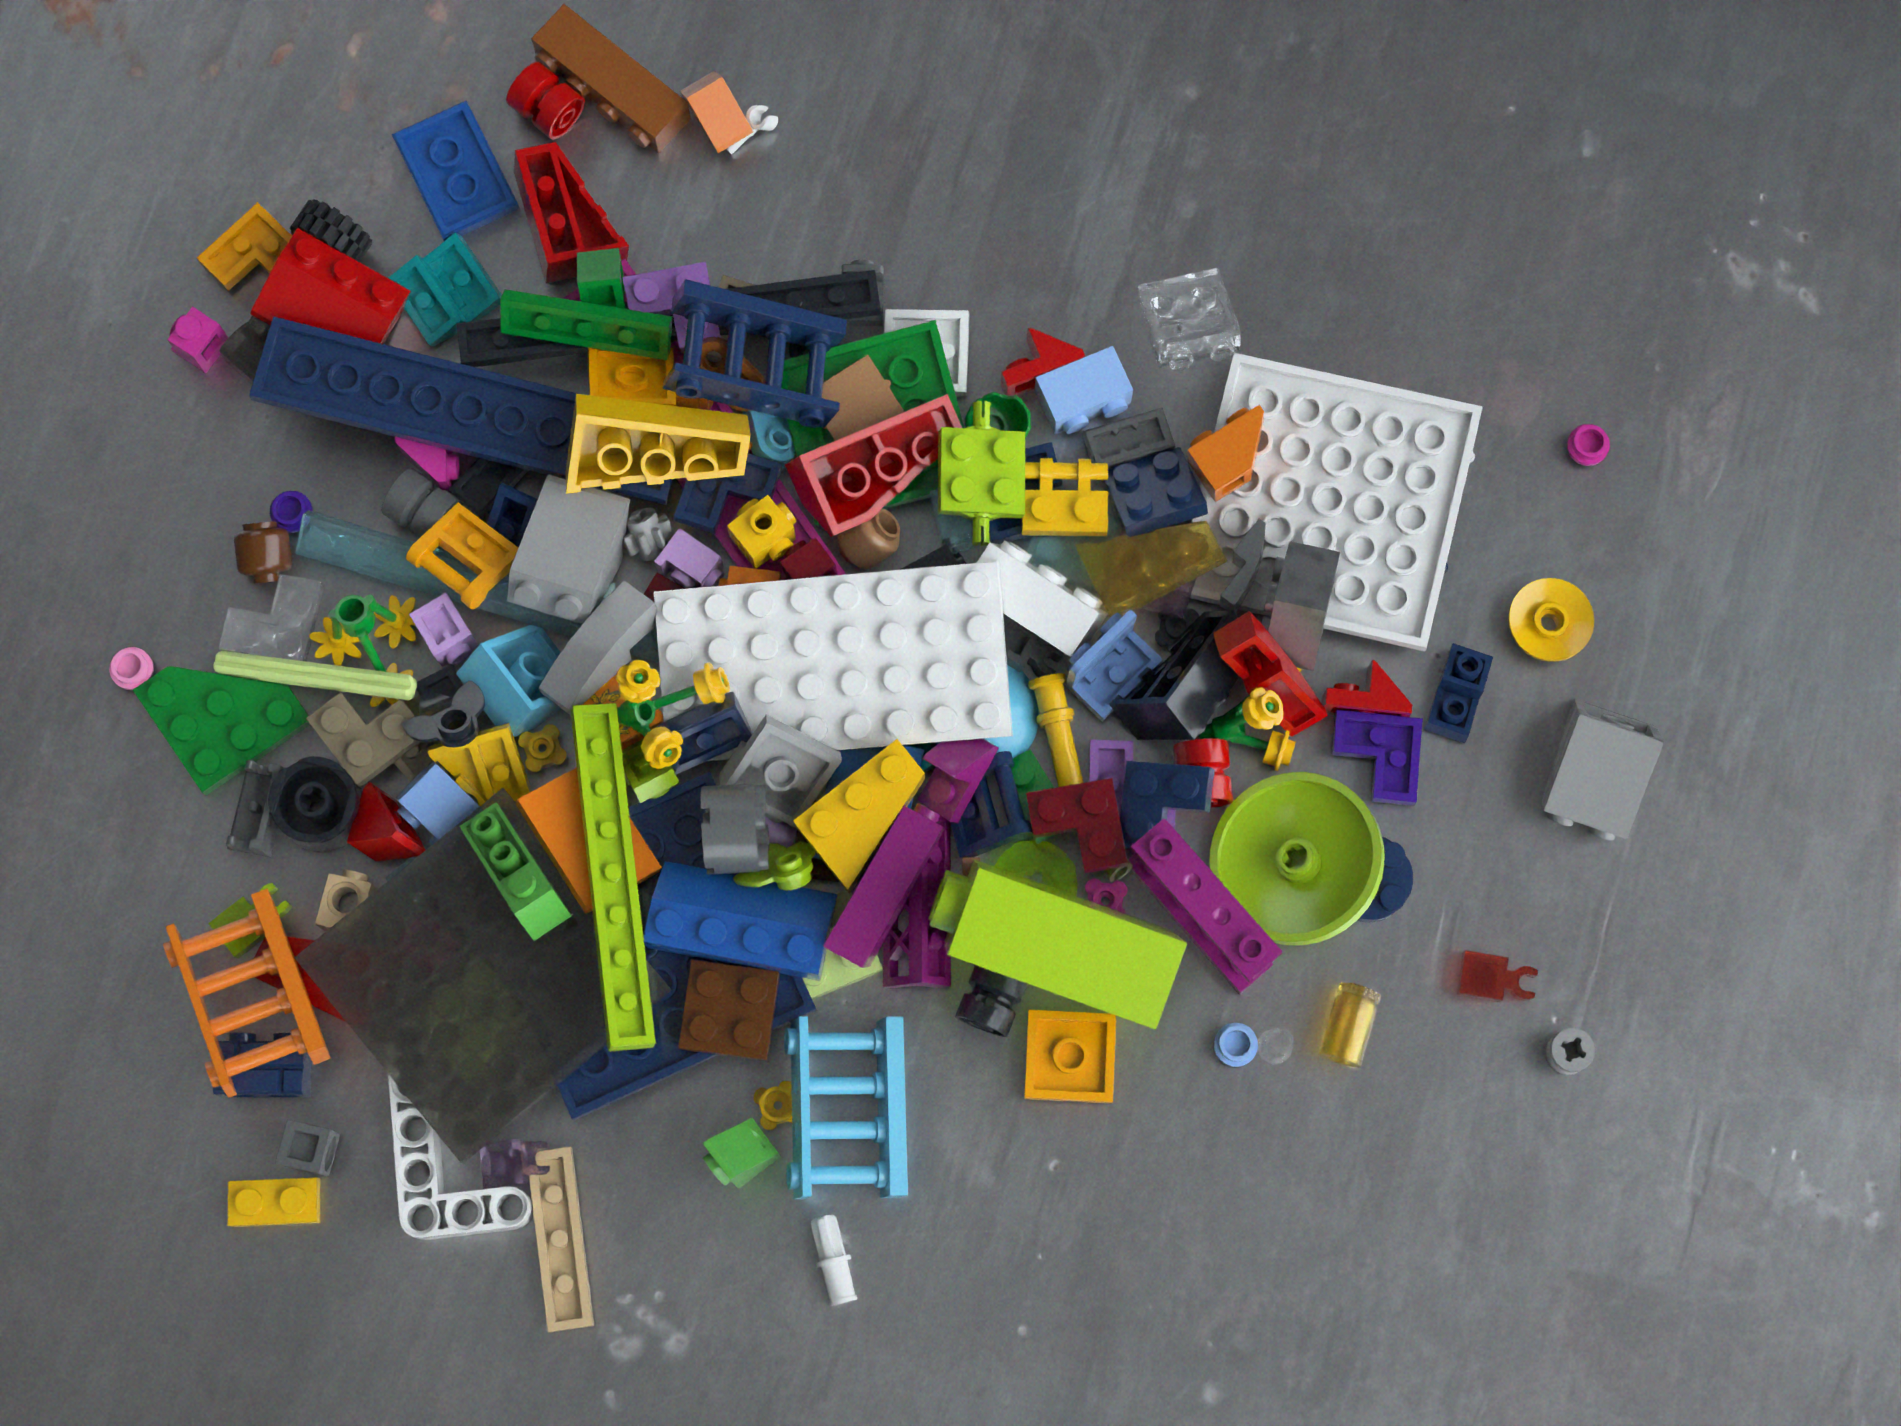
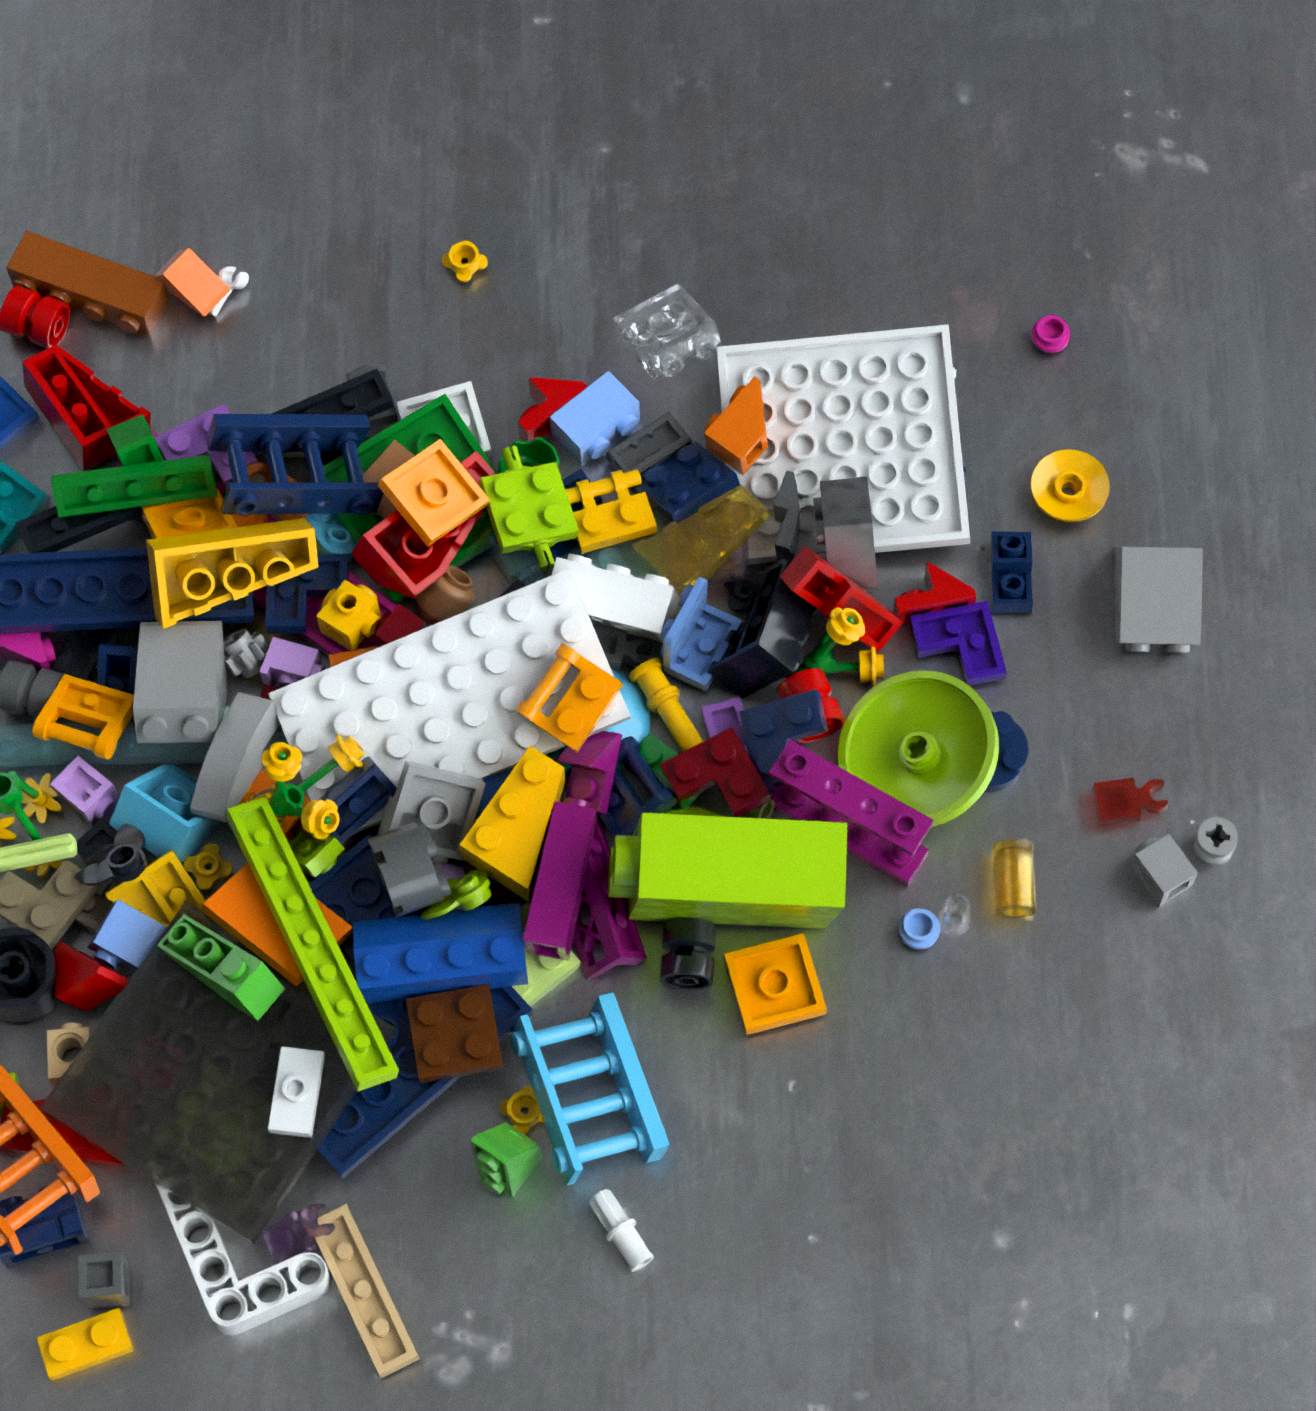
camera: 15 degrees left, 10 degrees down
none -> white plate [268,1046,325,1138]
none -> light orange plate [378,439,490,547]
none -> yellow plate [442,240,488,282]
none -> light orange plate [515,643,623,753]
none -> light grey brick [1131,833,1198,907]

